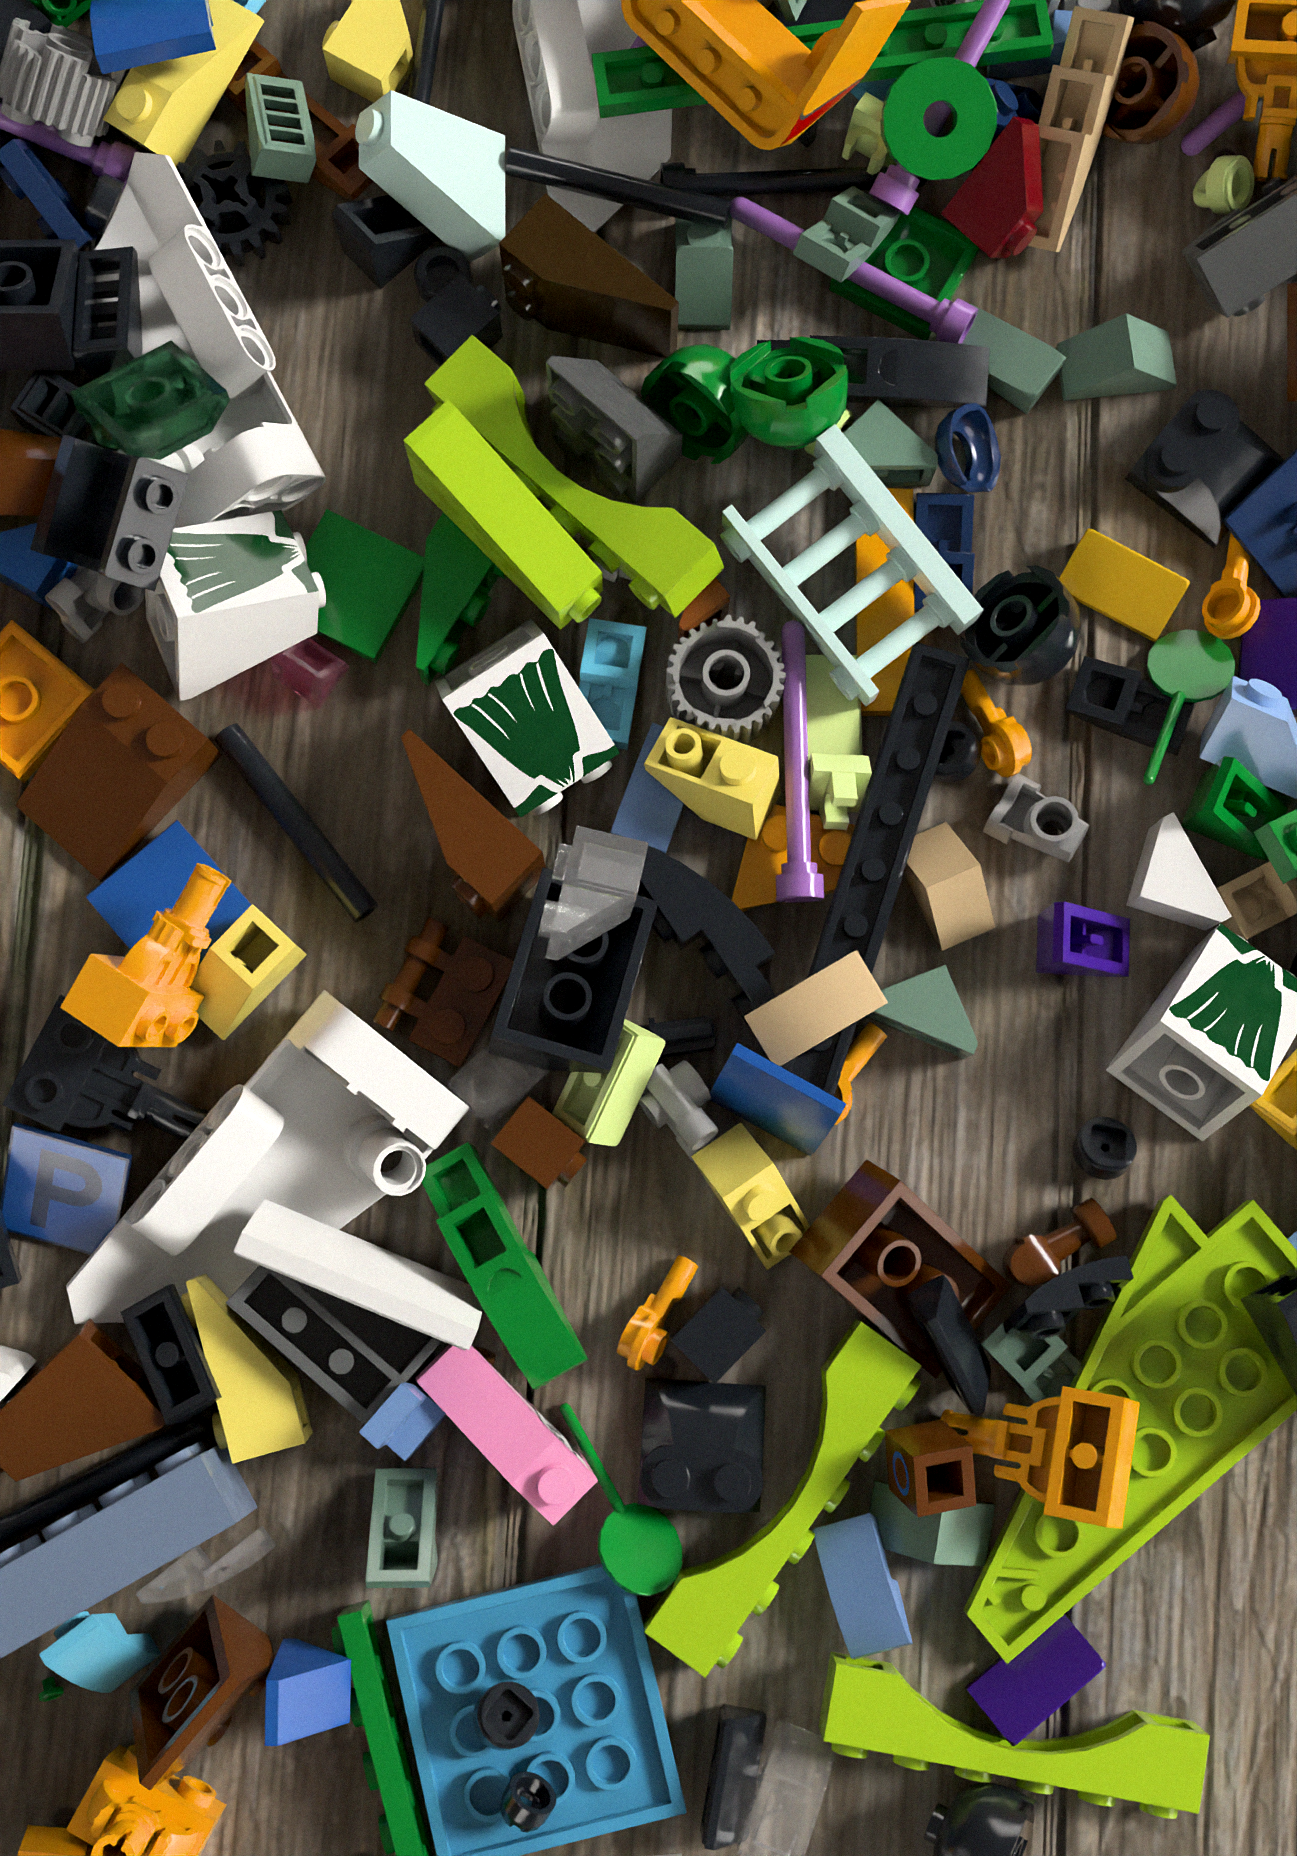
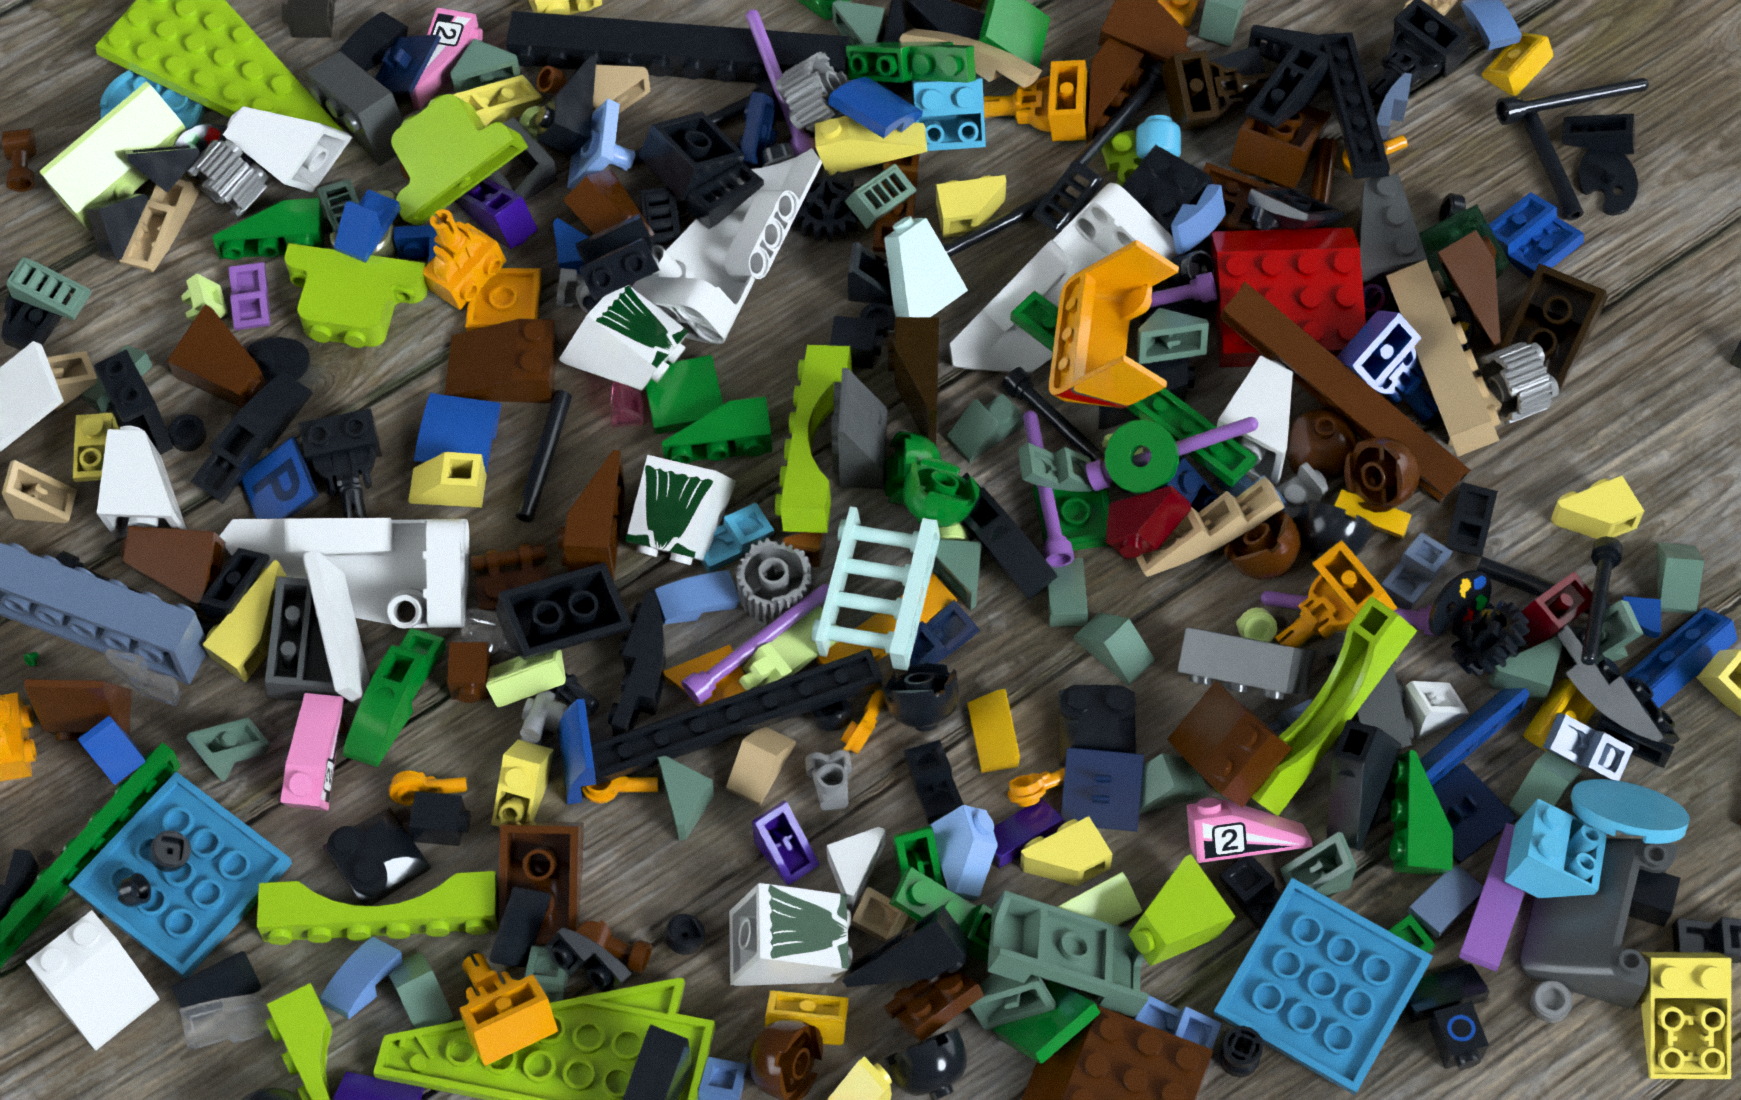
camera: 55 degrees right, 20 degrees down
medium azure slope [39,1611,161,1693] -> none
light orange brick [60,863,232,1047] -> none
clear green slope [70,340,230,460] -> none
medium blue slope [359,1382,447,1461] -> none
lime slope [403,400,603,630] -> none
black piece [505,146,731,230] -> none
clear slope [538,825,649,961] -> none
green piece [559,1403,682,1597] -> none
light yellow slope [644,717,781,840] -> none
tan slope [744,950,888,1066] -> none
reddish brown brick [885,1420,976,1517] -> none
dark blue piece [935,403,1001,492] -> none
green piece [1143,629,1235,786] -> none

